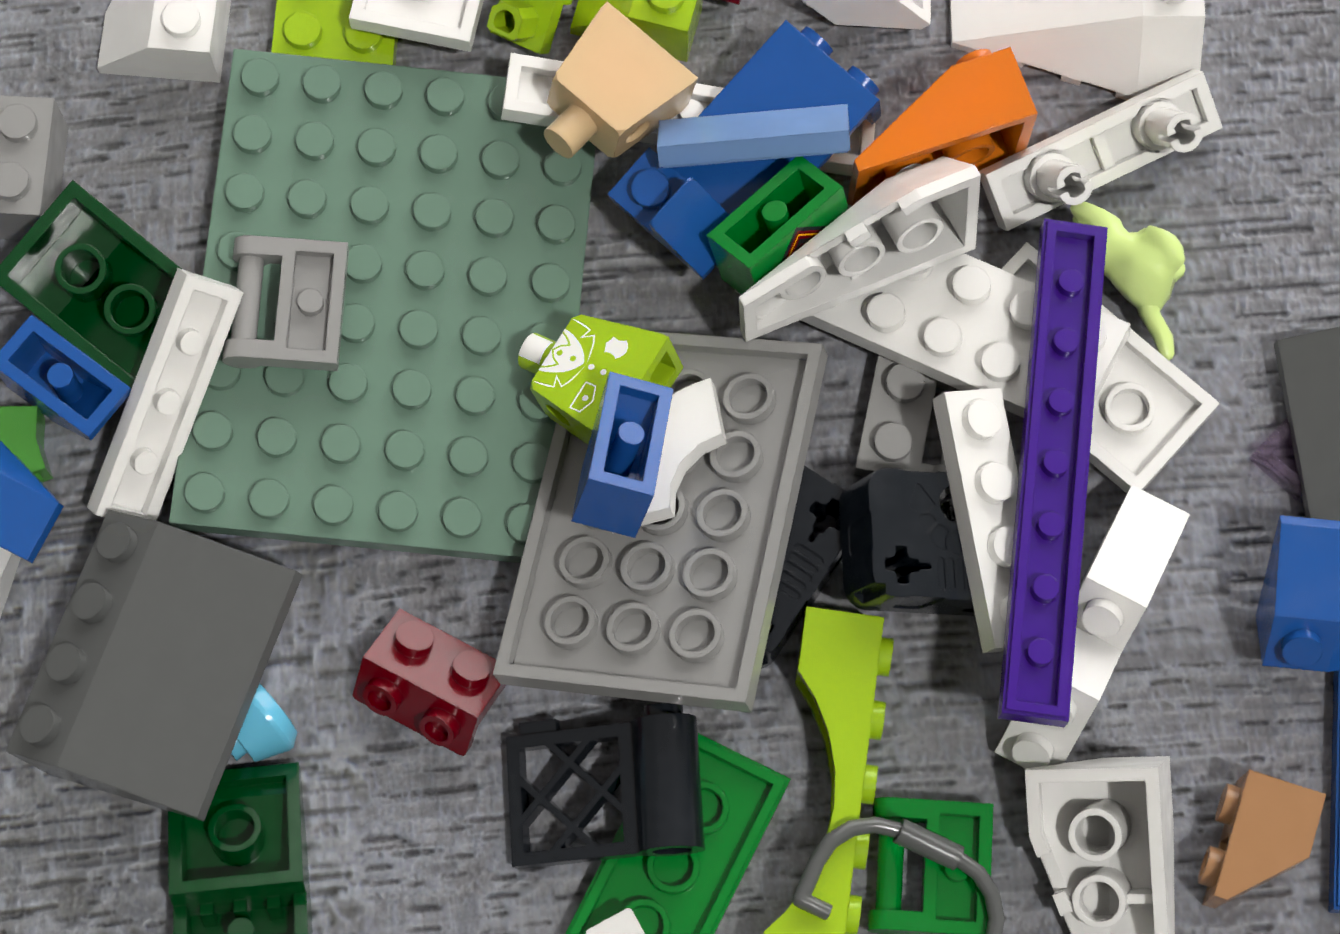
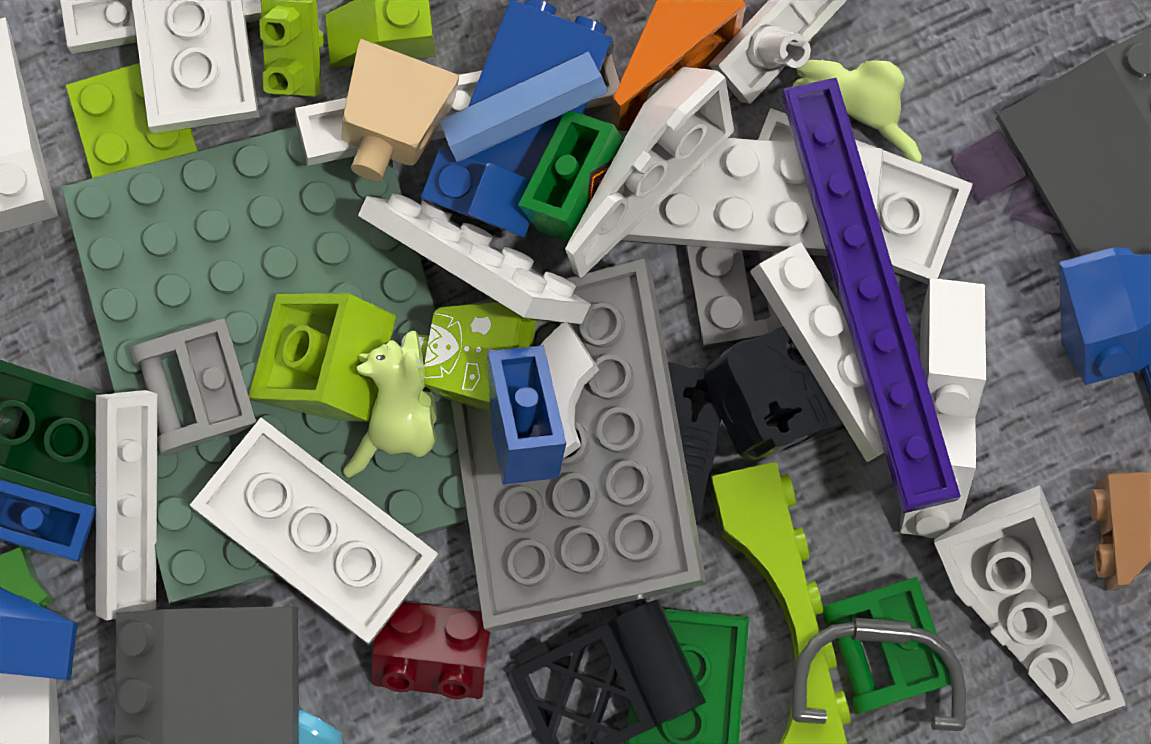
camera: 20 degrees left, 5 degrees up
none -> white plate [190,418,439,645]
none -> lime slope [249,293,396,422]
none -> yellowish green animal [343,331,437,478]
none -> white plate [358,193,591,324]
none -> clear purple tile [950,130,1026,205]

